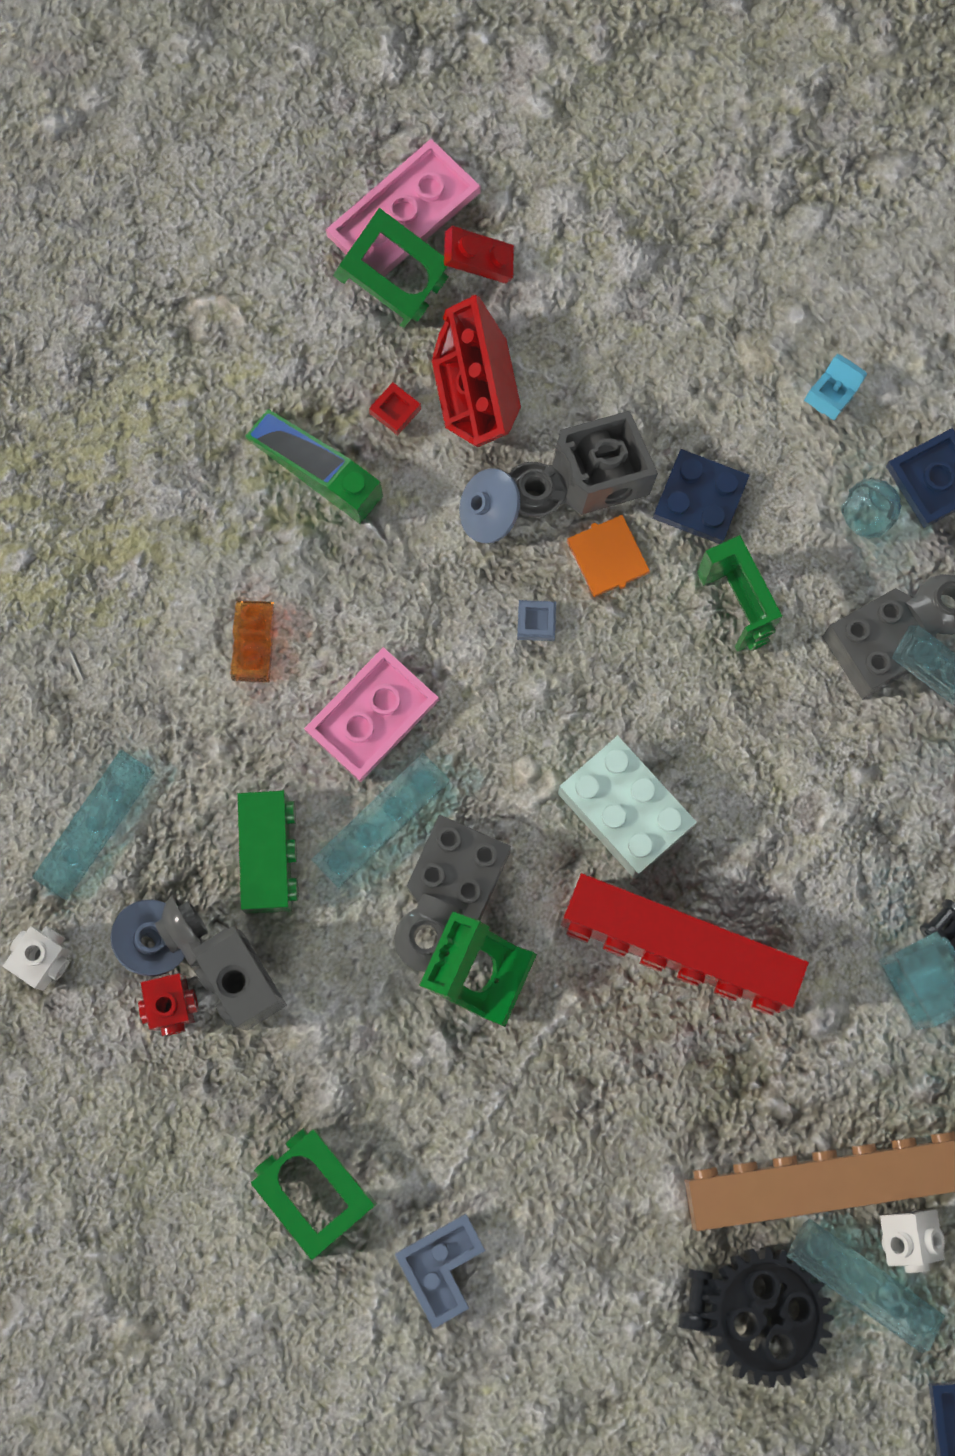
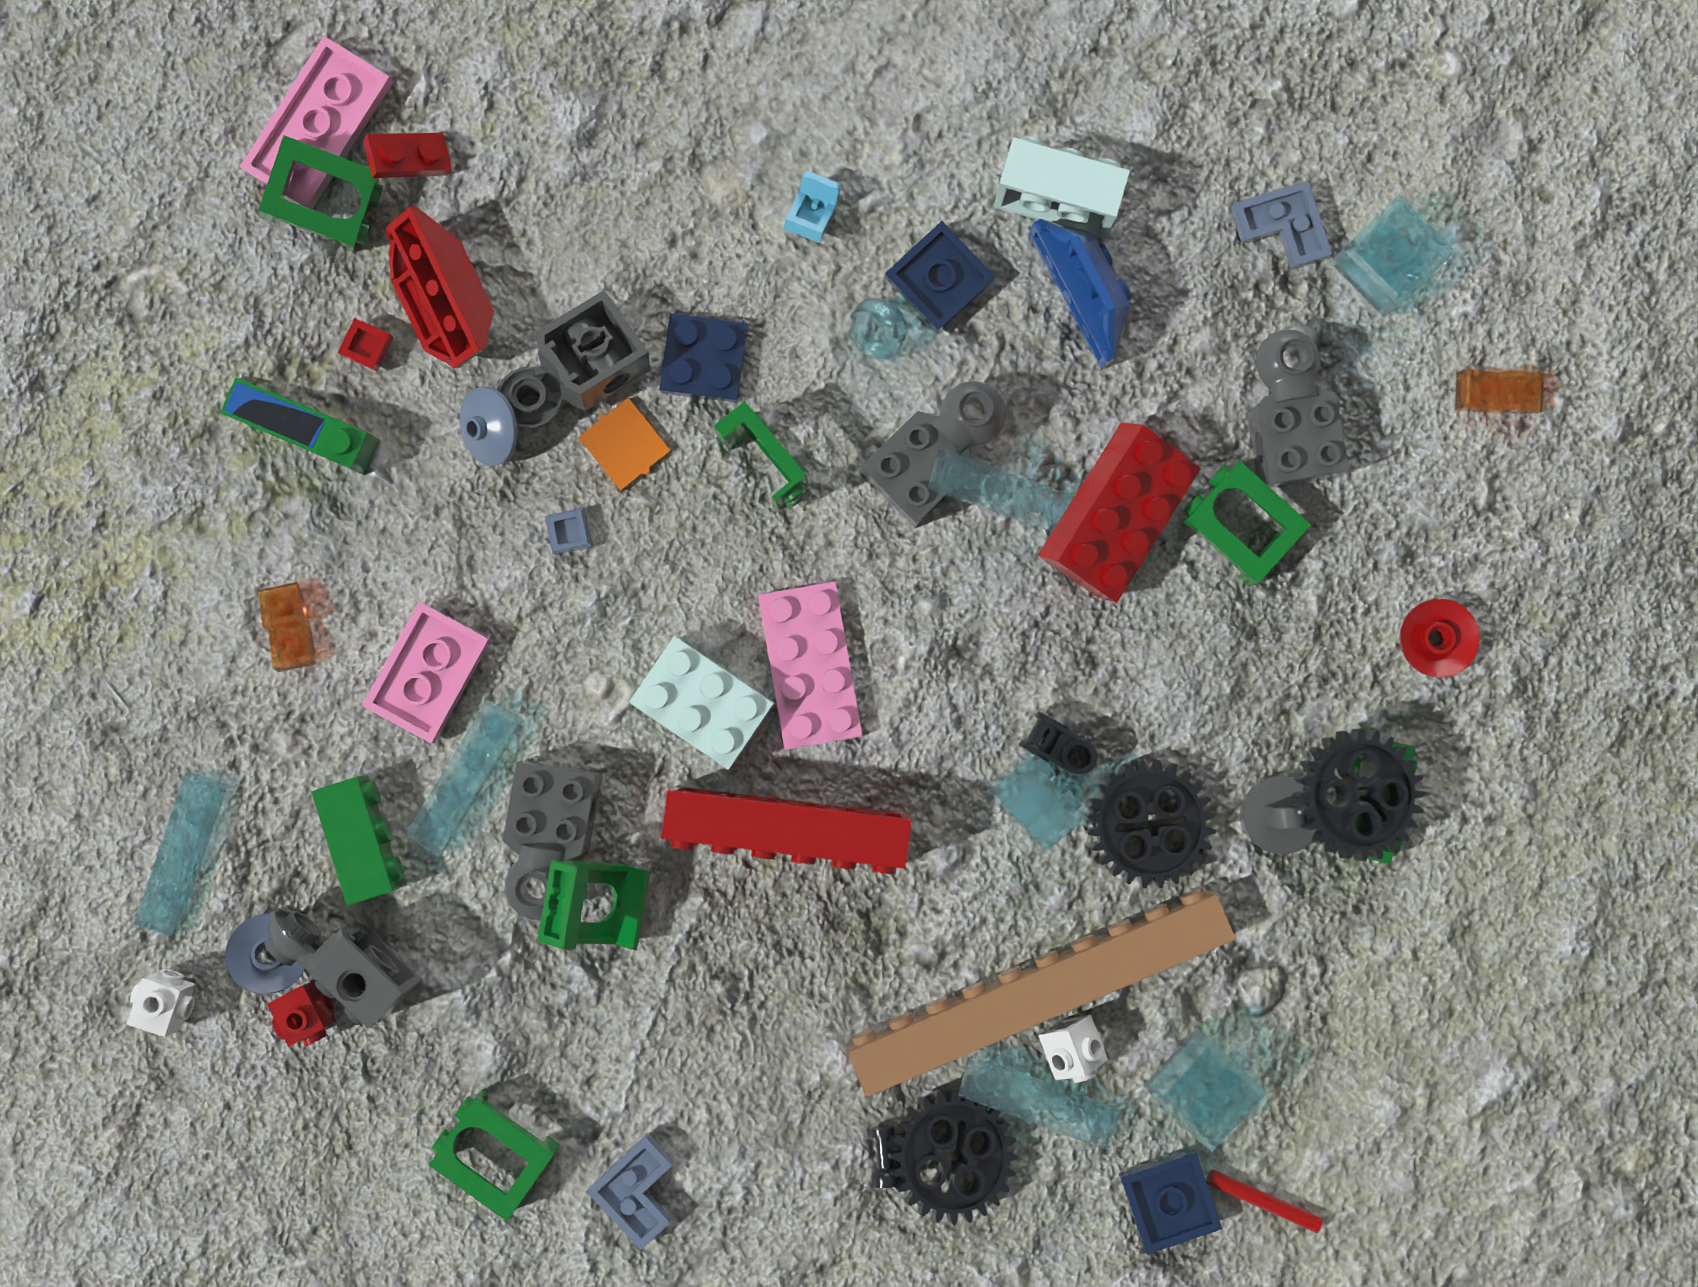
camera: 15 degrees left, 10 degrees up
none -> bright pink plate [758,581,862,750]

